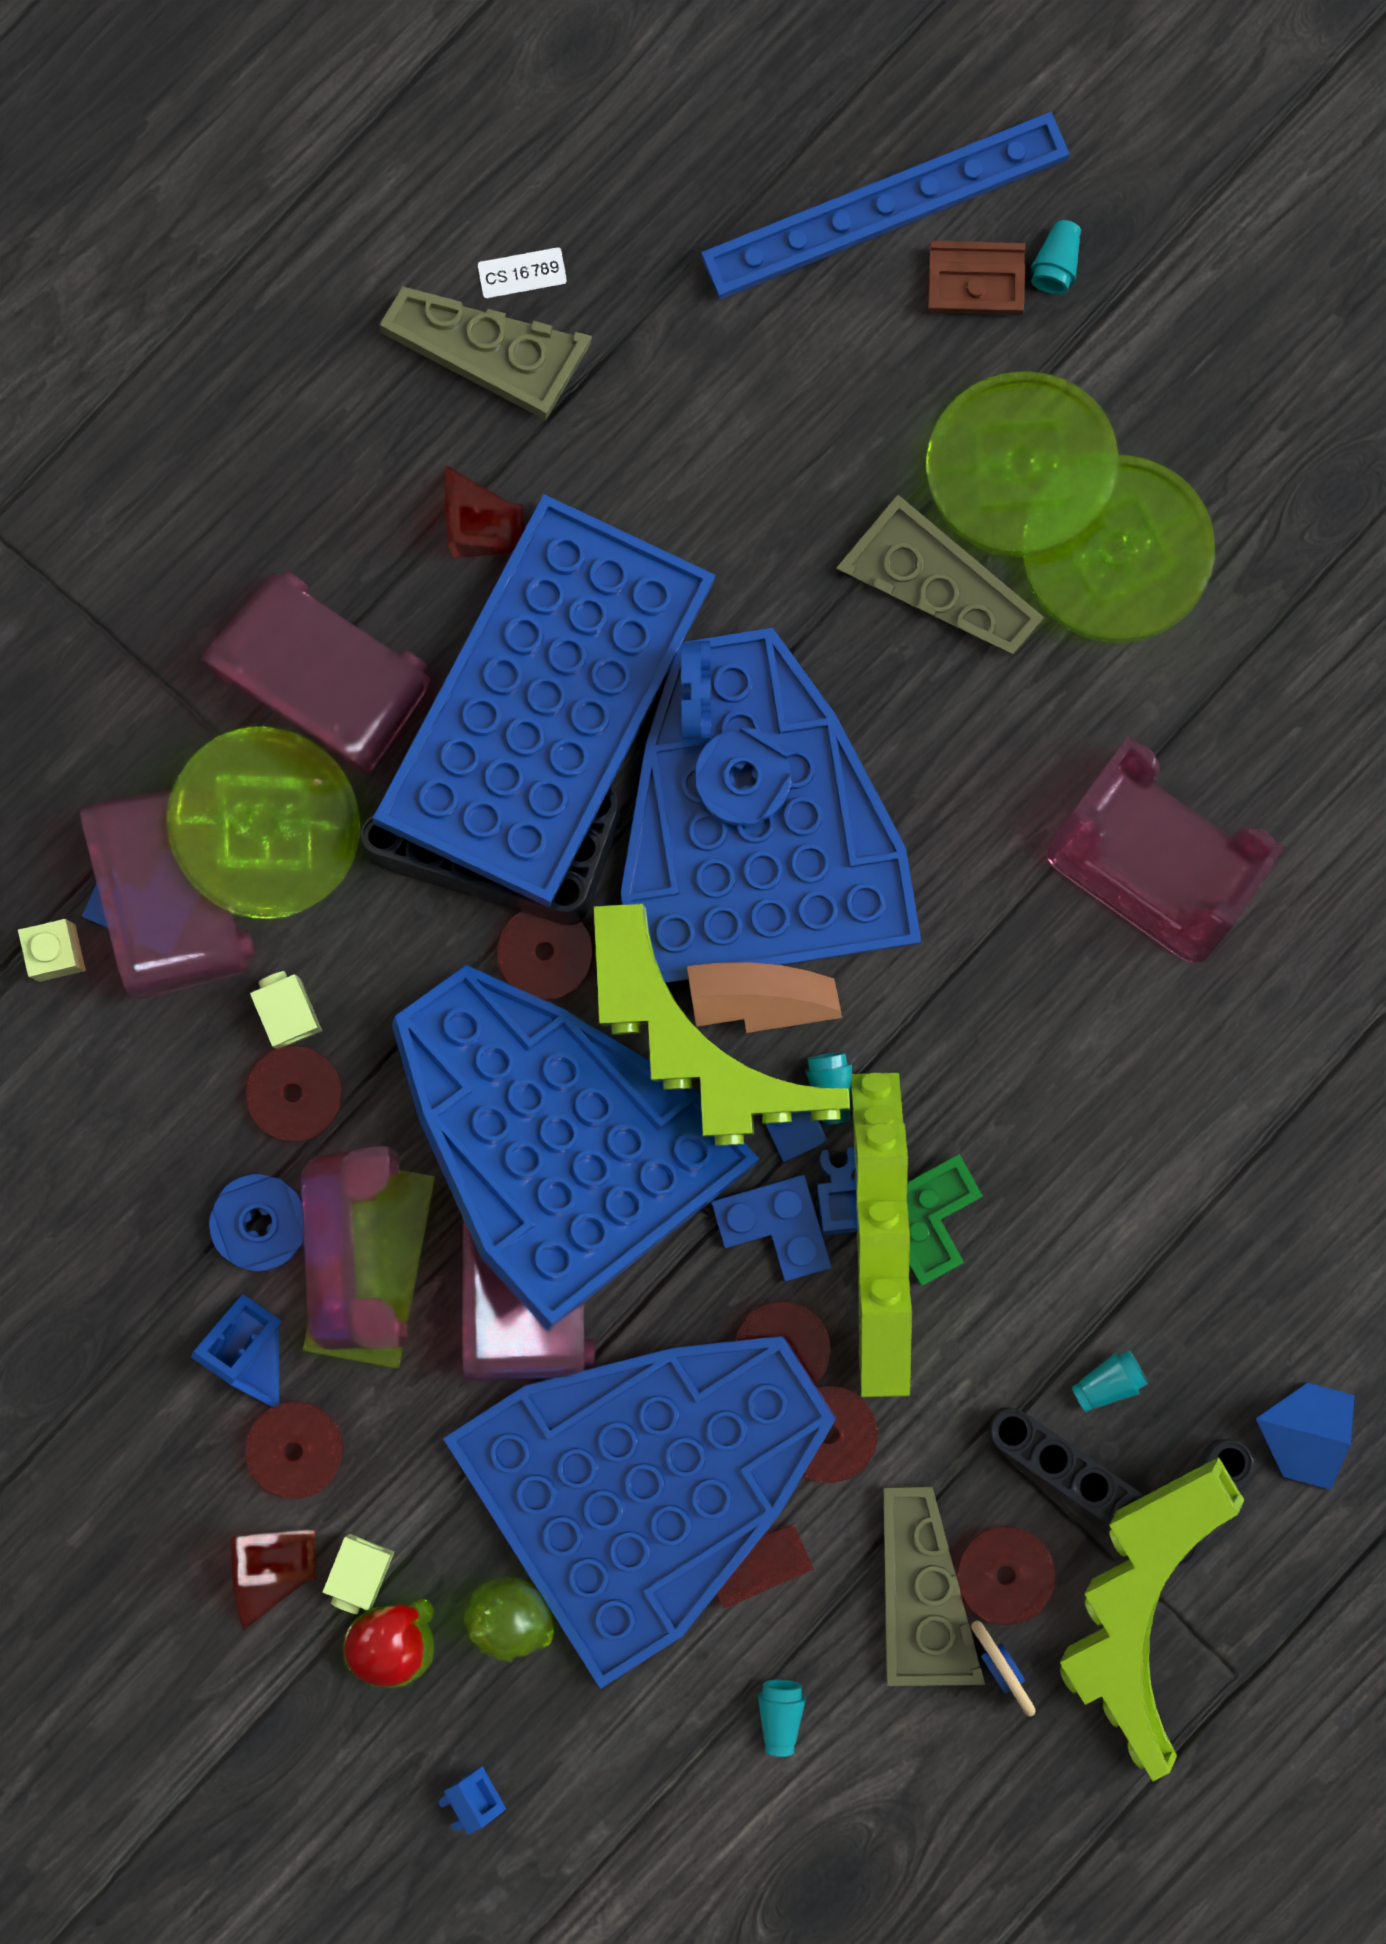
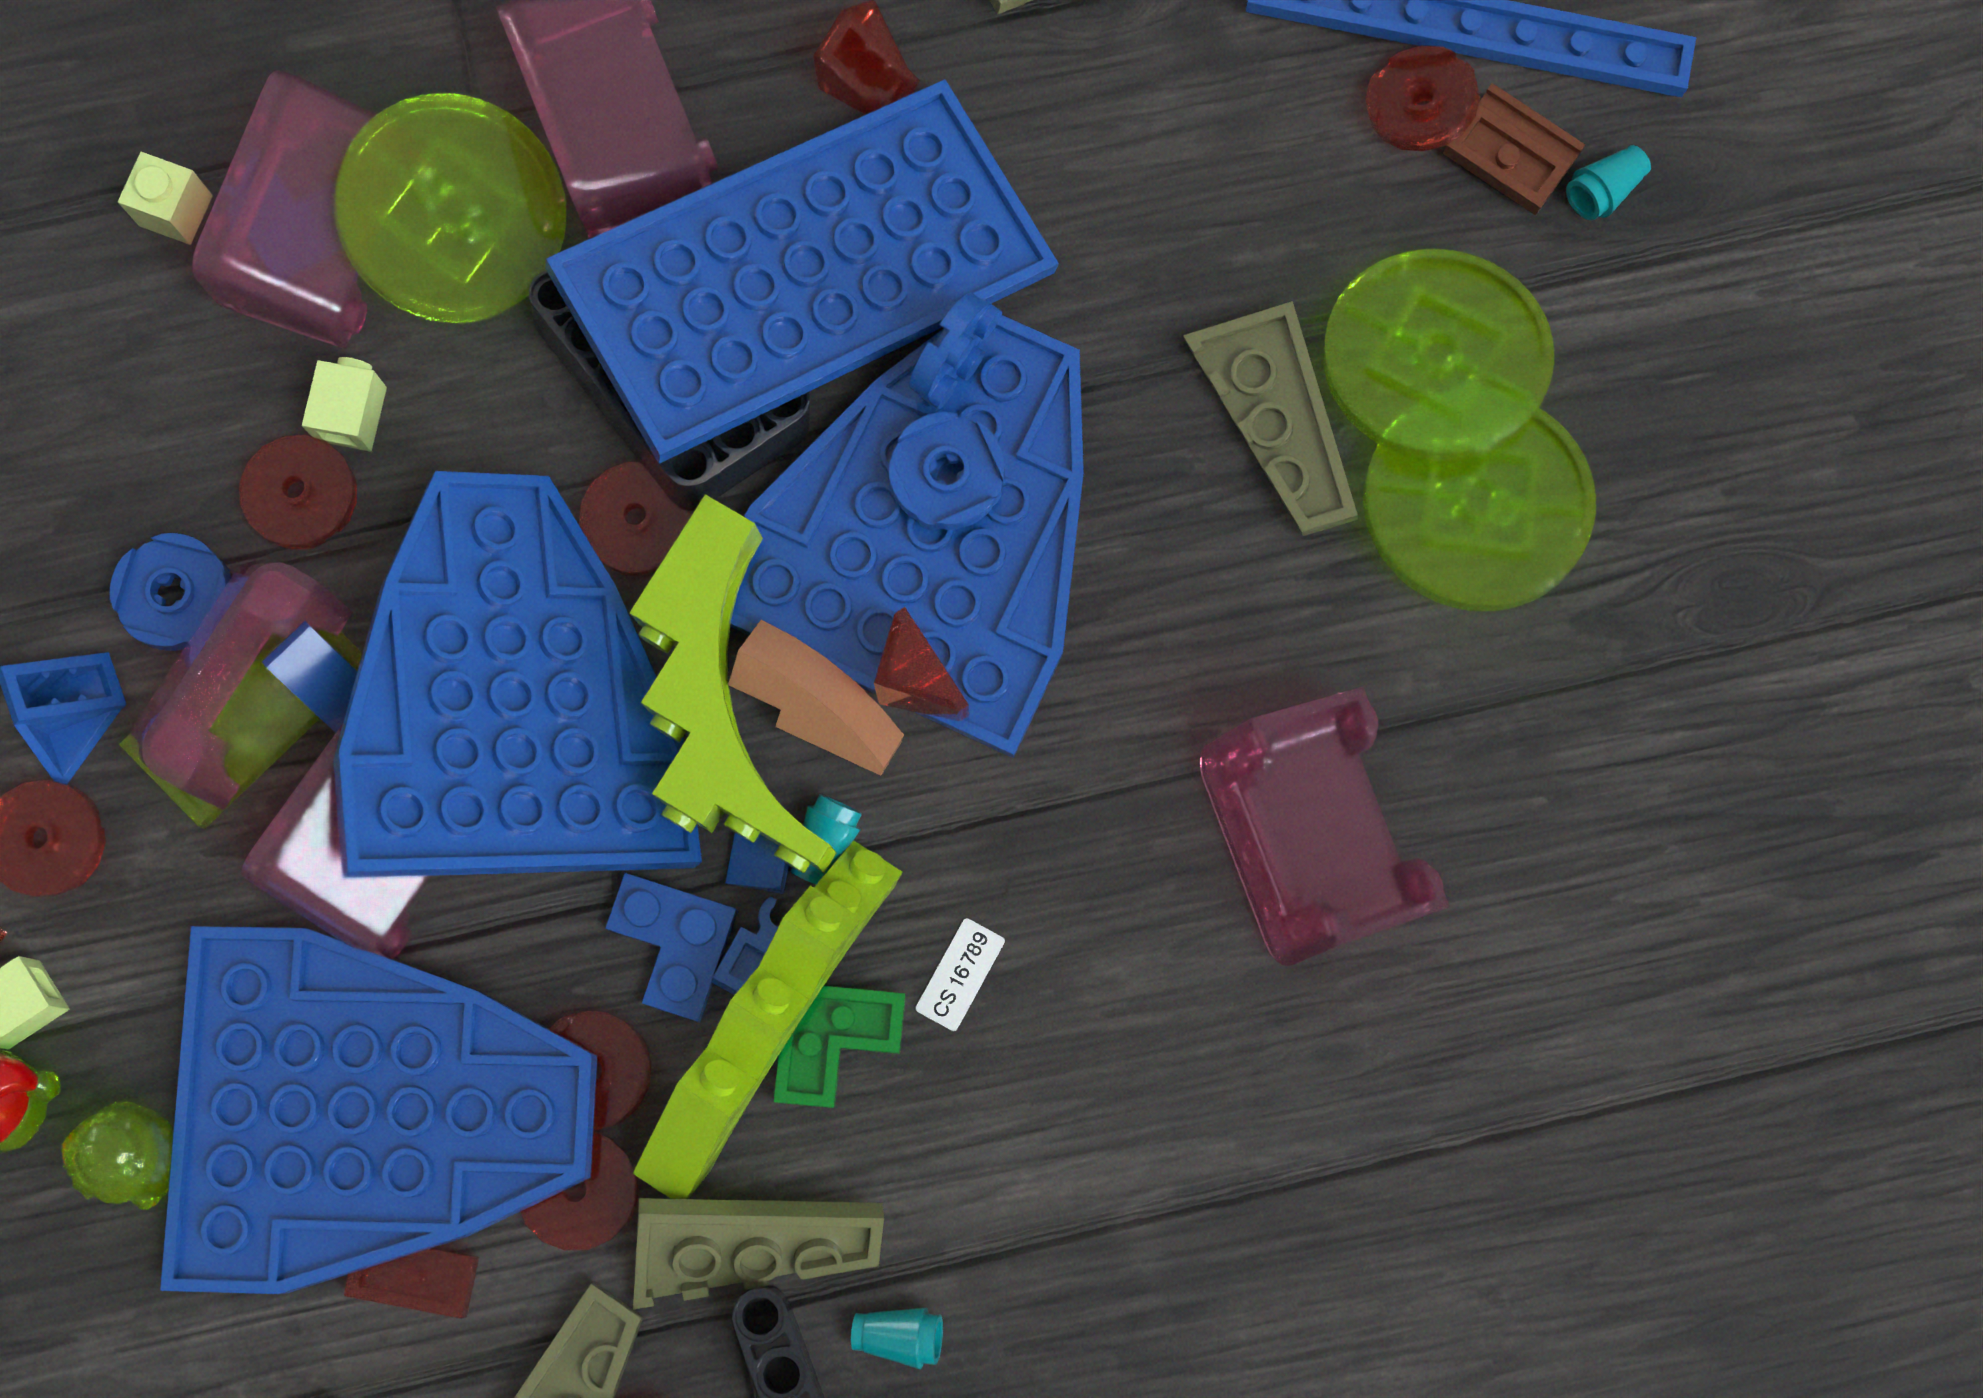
camera: 30 degrees right, 5 degrees down
none -> blue slope [262,621,357,736]
none -> olive wing [633,1198,884,1310]
none -> clear red slope [874,607,970,721]
none -> white sticker [916,918,1005,1031]
none -> clear red plate [1365,45,1480,151]

